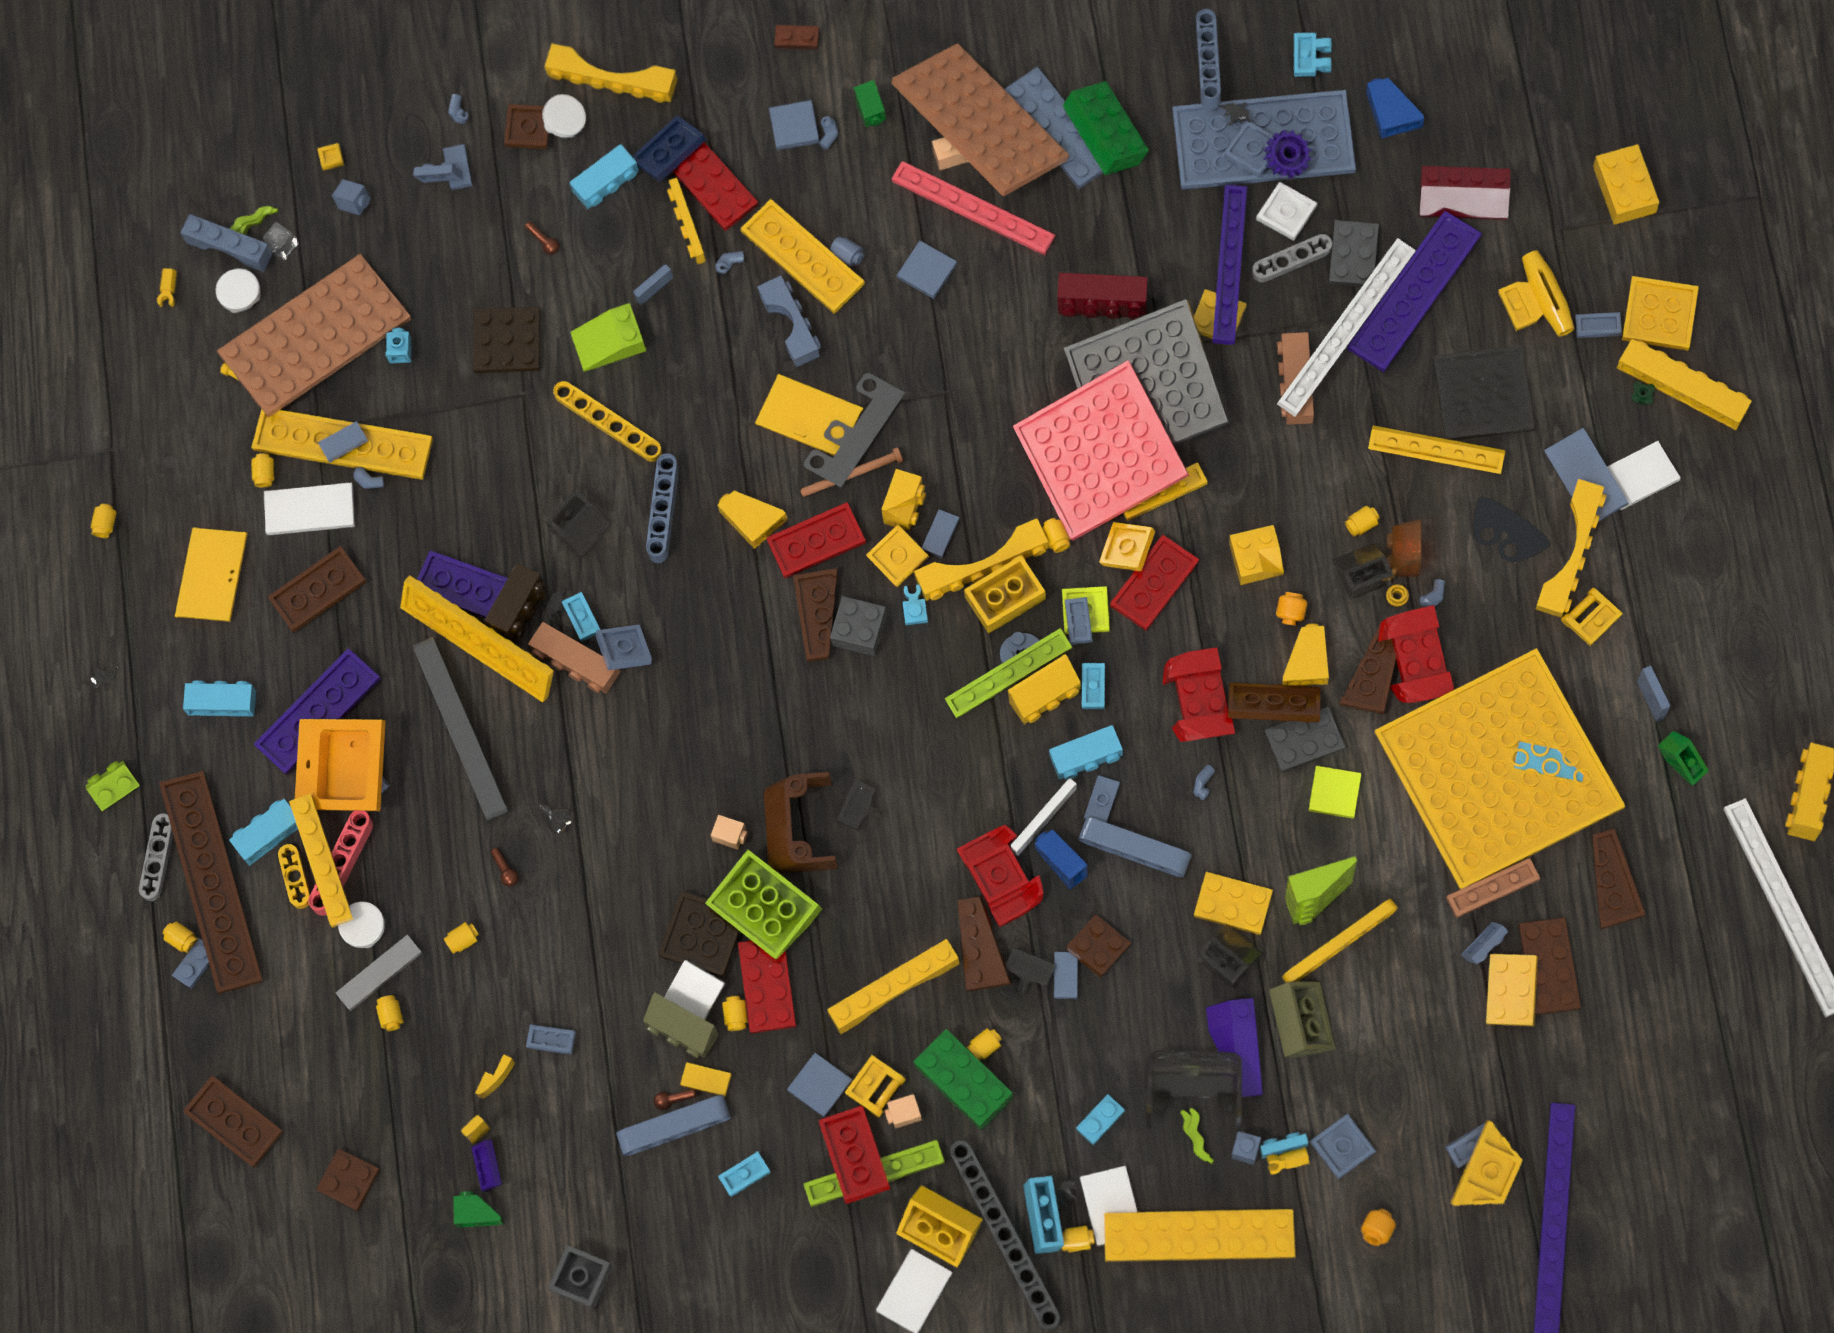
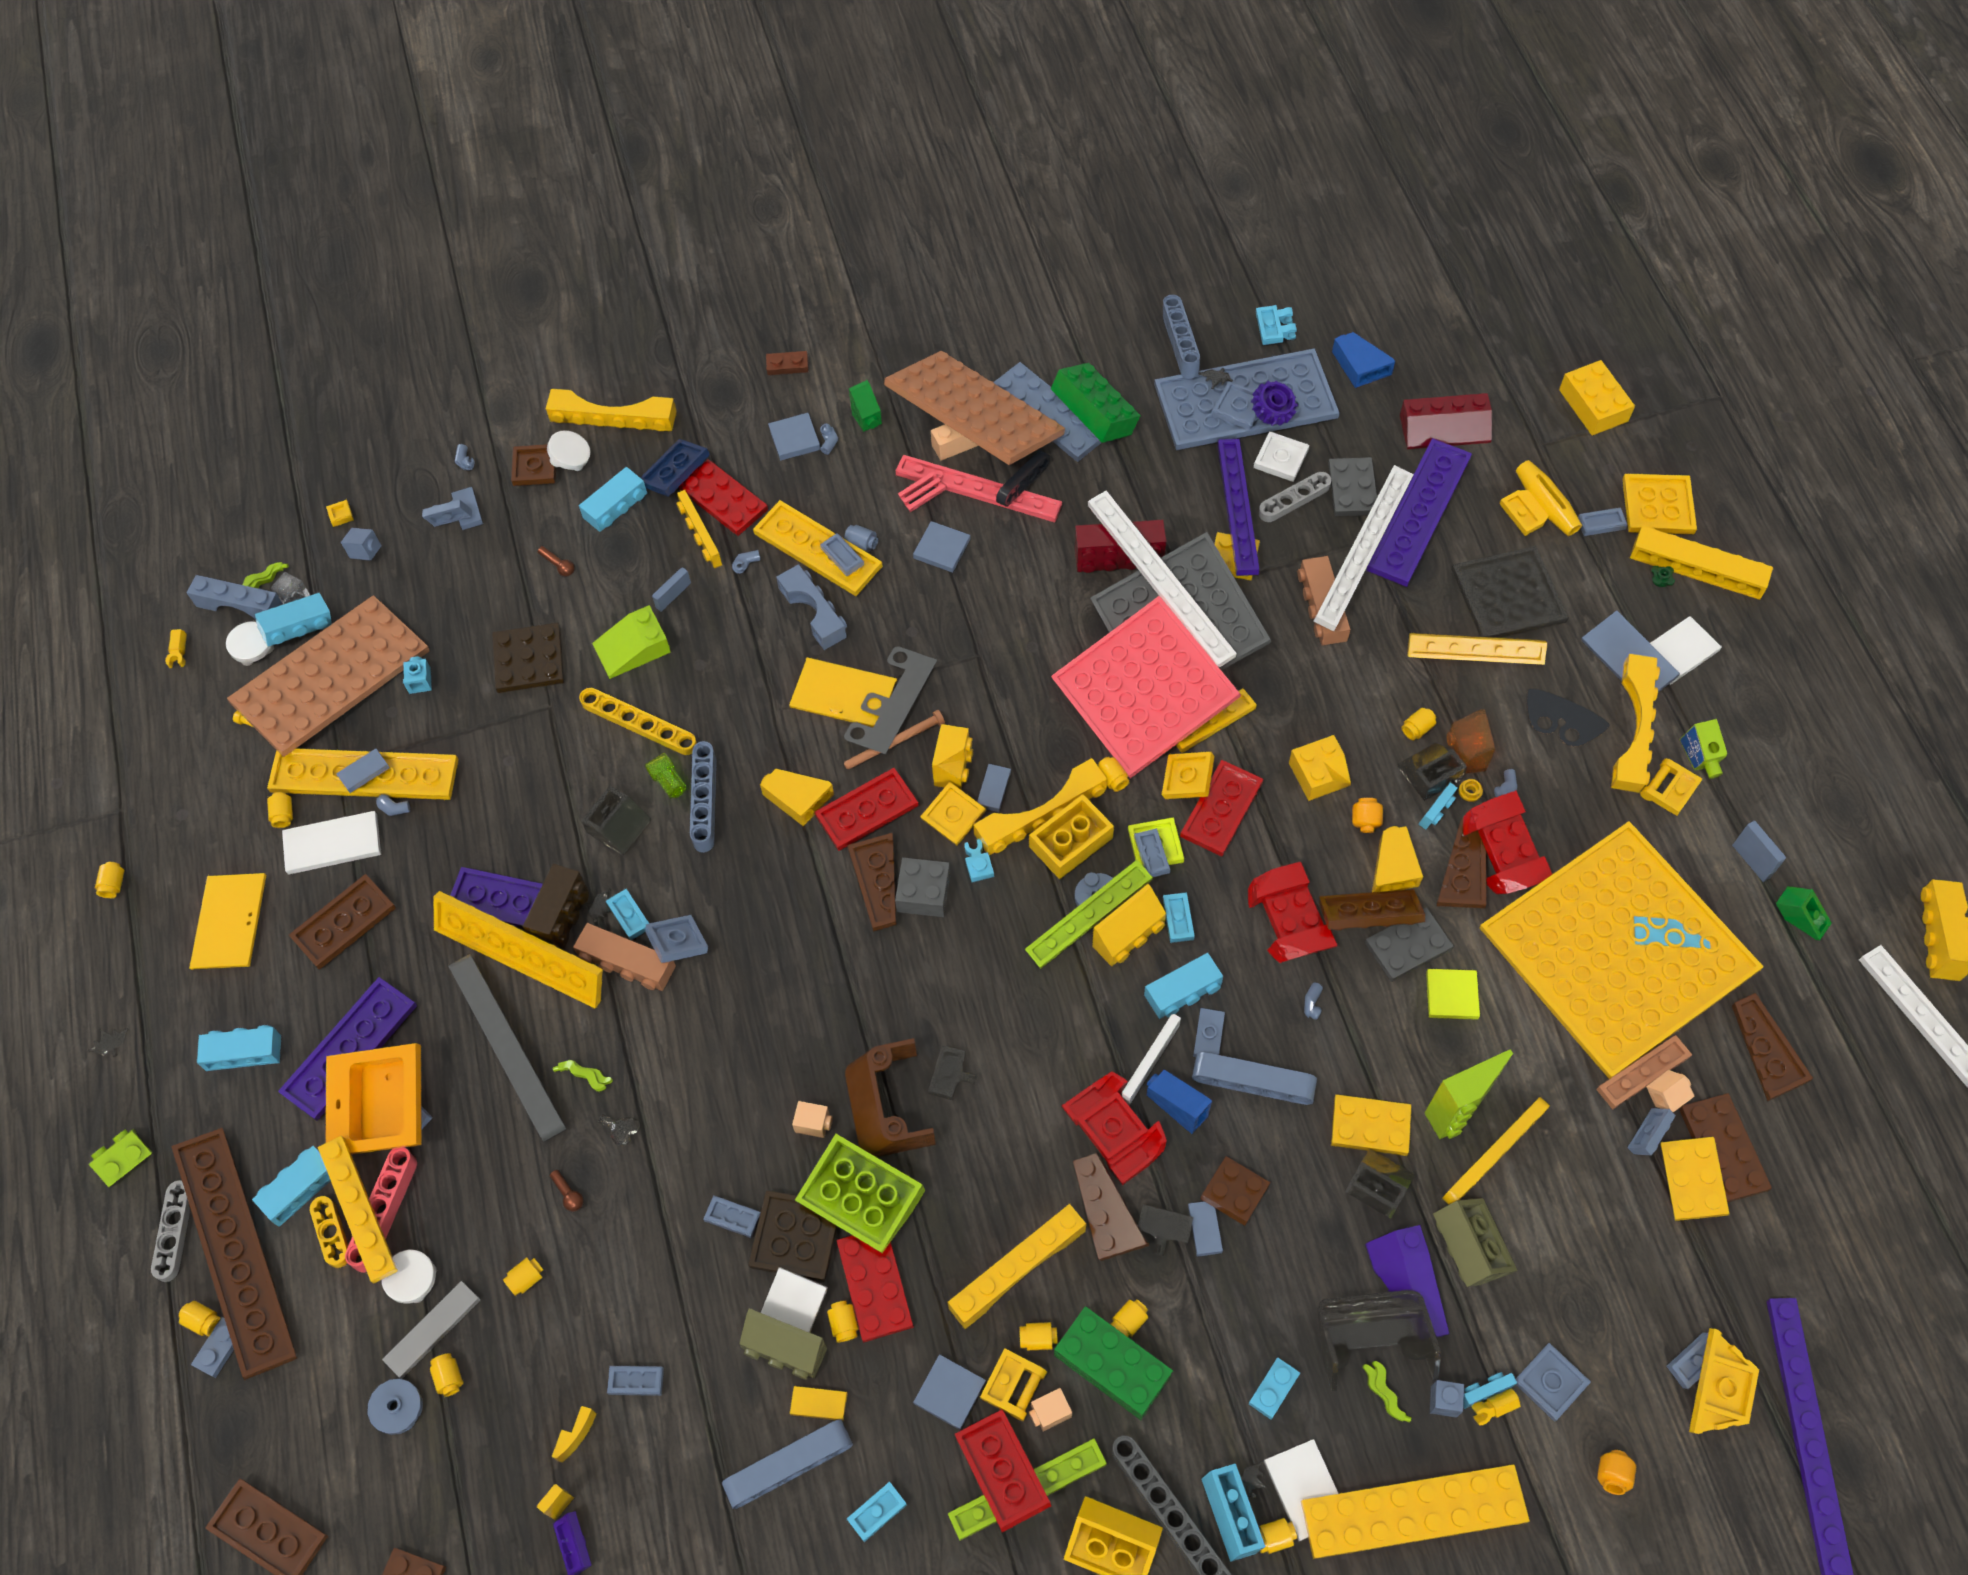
camera: 15 degrees left, 10 degrees down
copper bar [653,1089,697,1110] -> none
none -> medium azure brick [255,593,332,647]
none -> sand blue plate [368,1379,423,1435]
none -> lime hair [553,1060,613,1091]
none -> clear neon green piece [644,752,687,799]
none -> sand blue plate [704,1195,761,1238]
none -> sand blue tile [820,533,864,576]
none -> coral tile [898,471,946,512]
none -> black beam [996,451,1050,507]
none -> yellow brick [1020,1322,1057,1351]
none -> white plate [1088,491,1236,667]
none -> medium azure plate [1419,783,1458,830]
none -> light nougat brick [1646,1070,1694,1112]
none -> lime torso [1679,719,1727,779]

